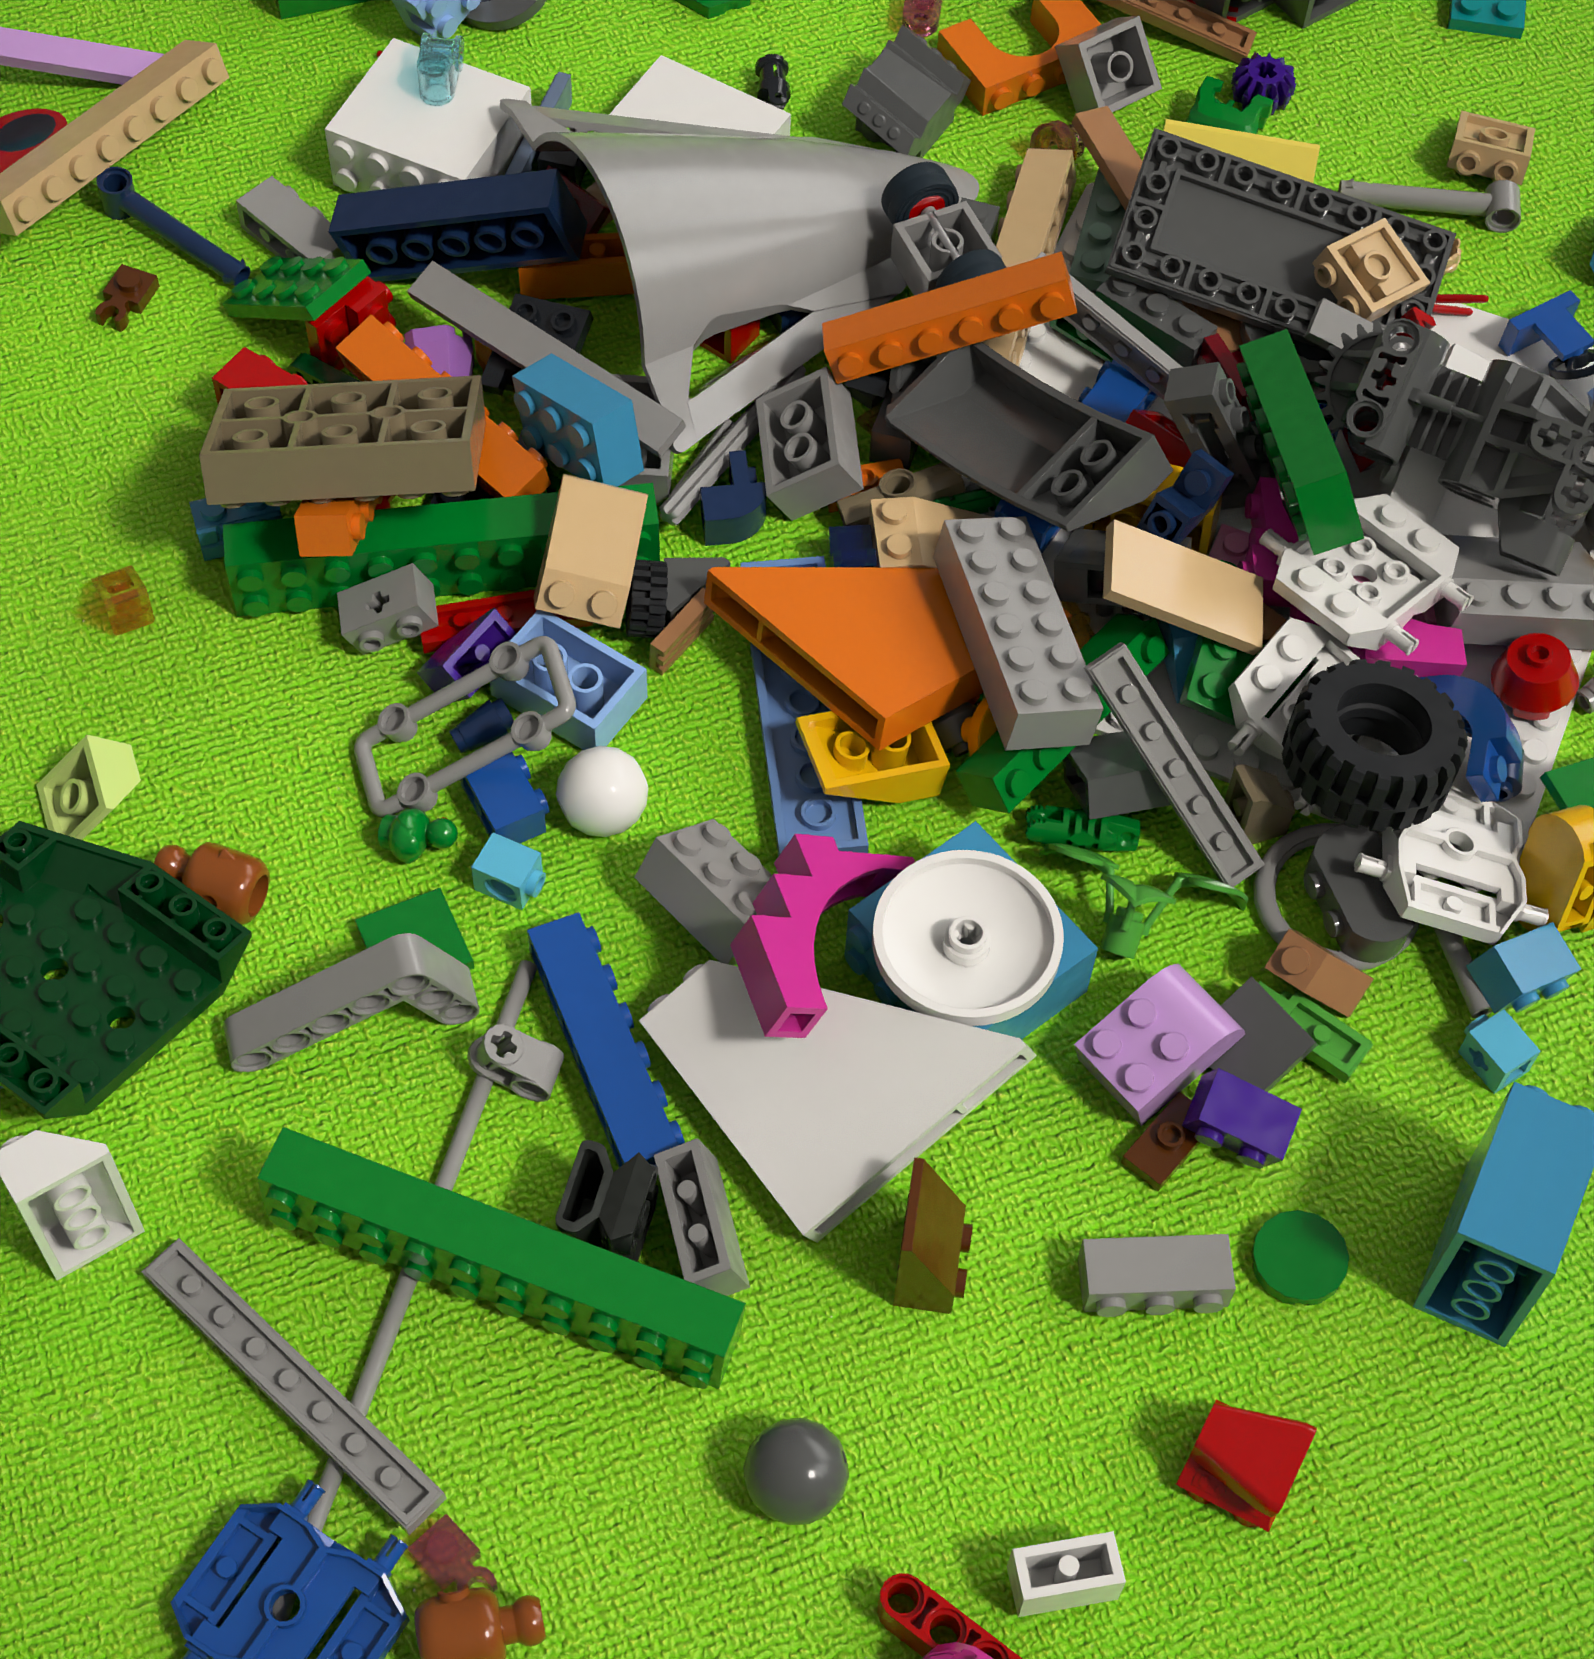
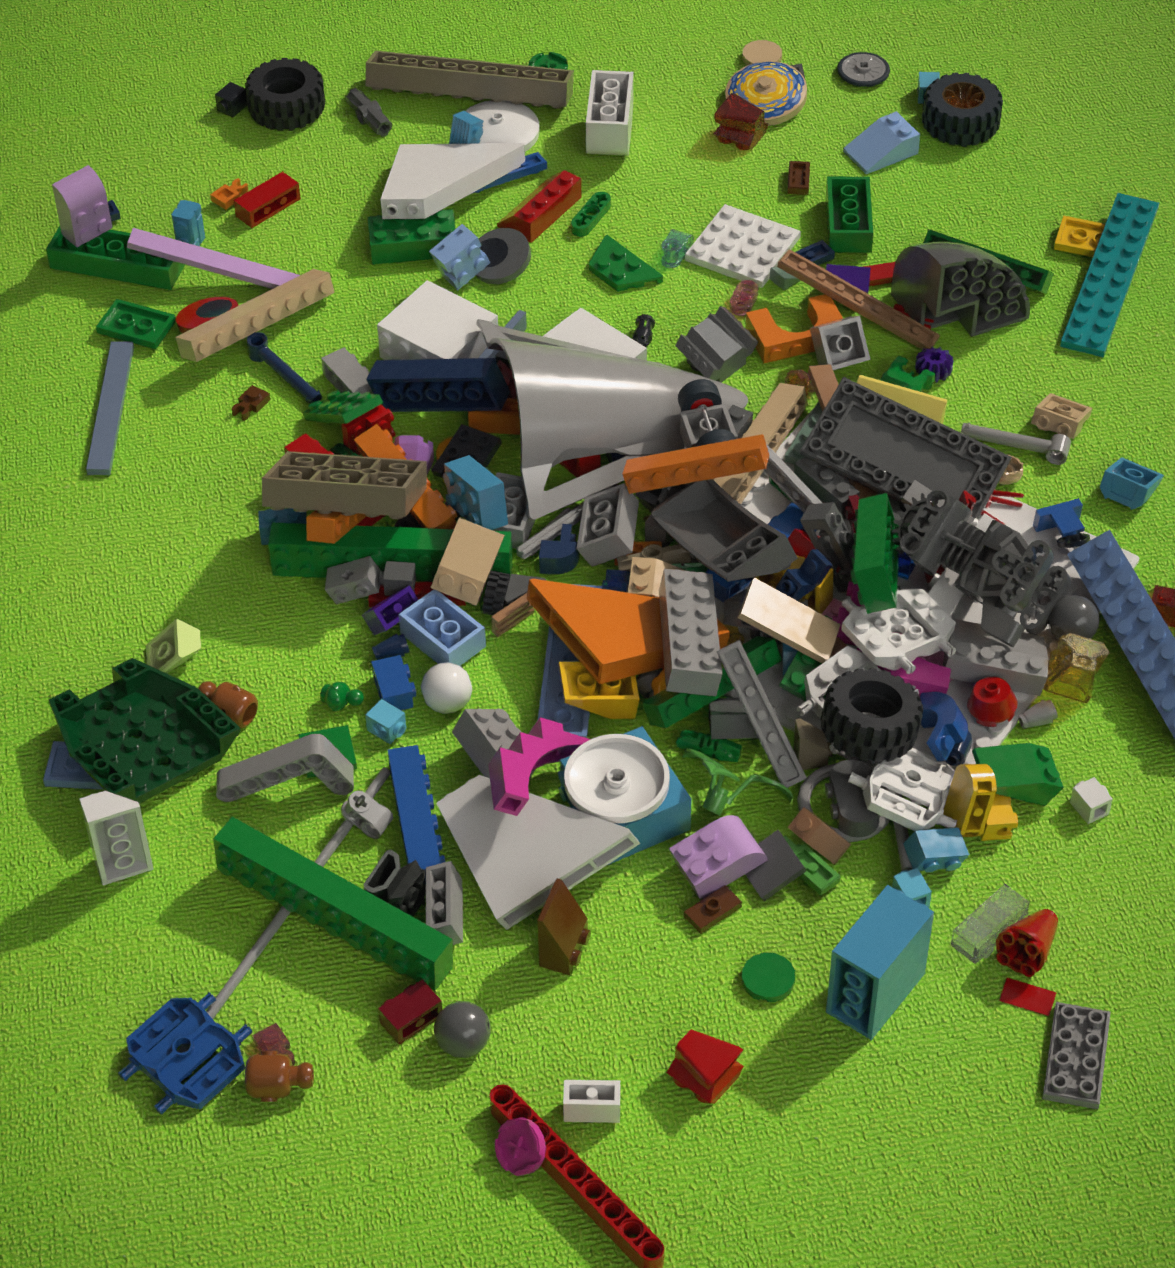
camera: 15 degrees right, 10 degrees down
clear orange slope [91,565,155,635] -> none
light grey tile [141,1238,447,1535] -> none
light grey bar [354,636,576,818] -> none
light grey tile [407,260,686,458] -> none
clear light blue piece [417,33,464,106] -> none
light grey brick [1078,1234,1236,1317] -> none
dark purple brick [1182,1068,1302,1169] -> none
tan plate [1312,218,1430,322] -> none
none -> dark red brick [378,980,443,1045]
none -> dark grey brick [379,561,416,596]

